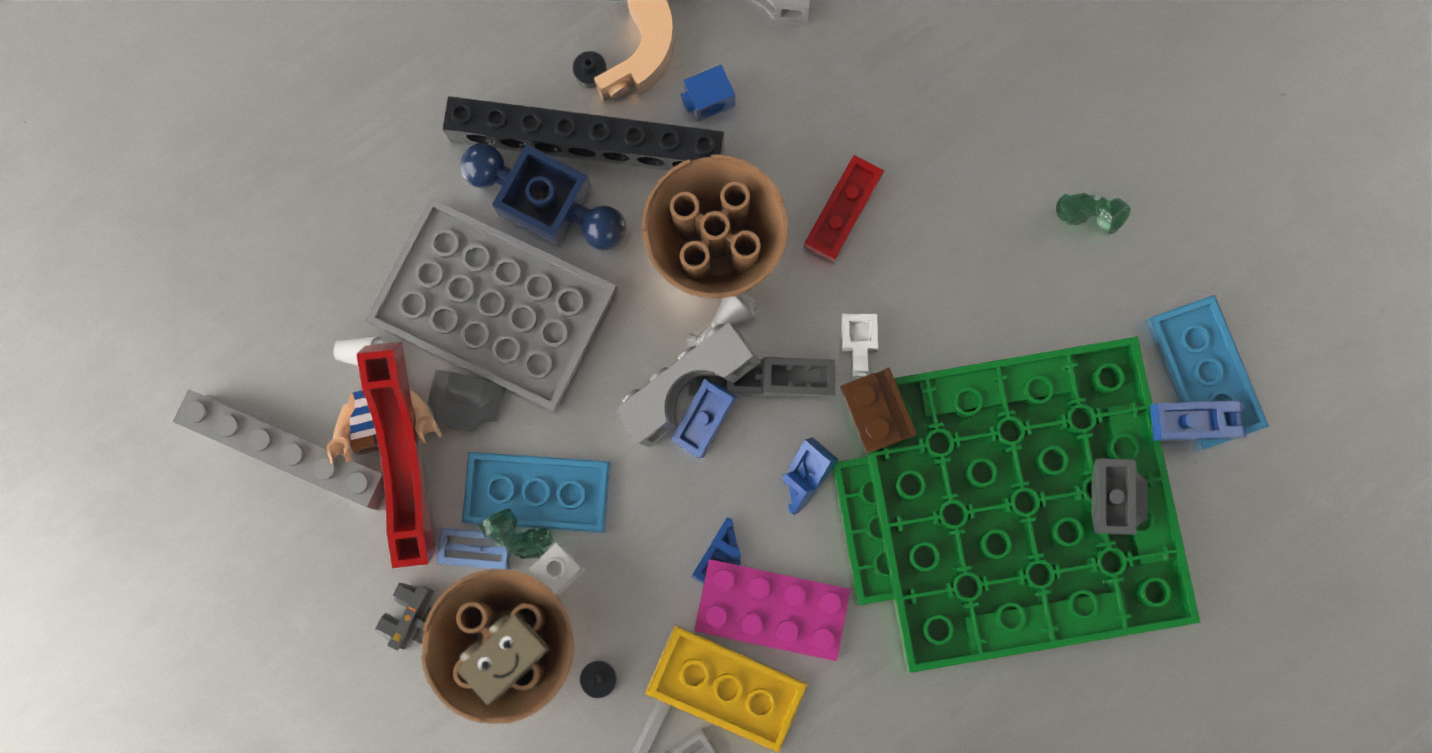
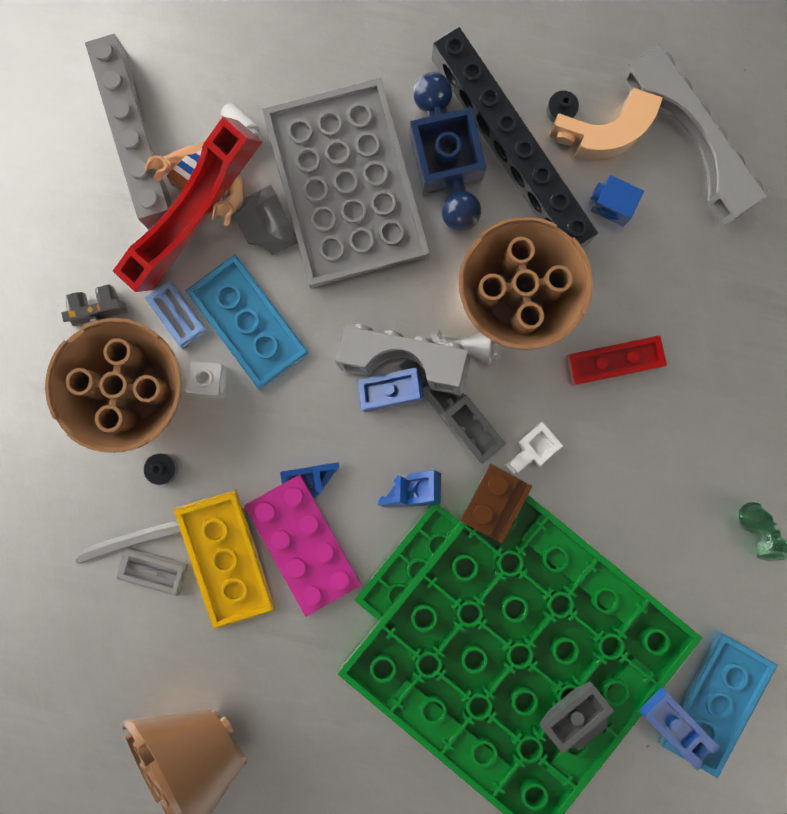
camera: 40 degrees right, 5 degrees up
dark tan brick [456,615,551,705] -> none
clear green arm [478,508,553,559] -> none

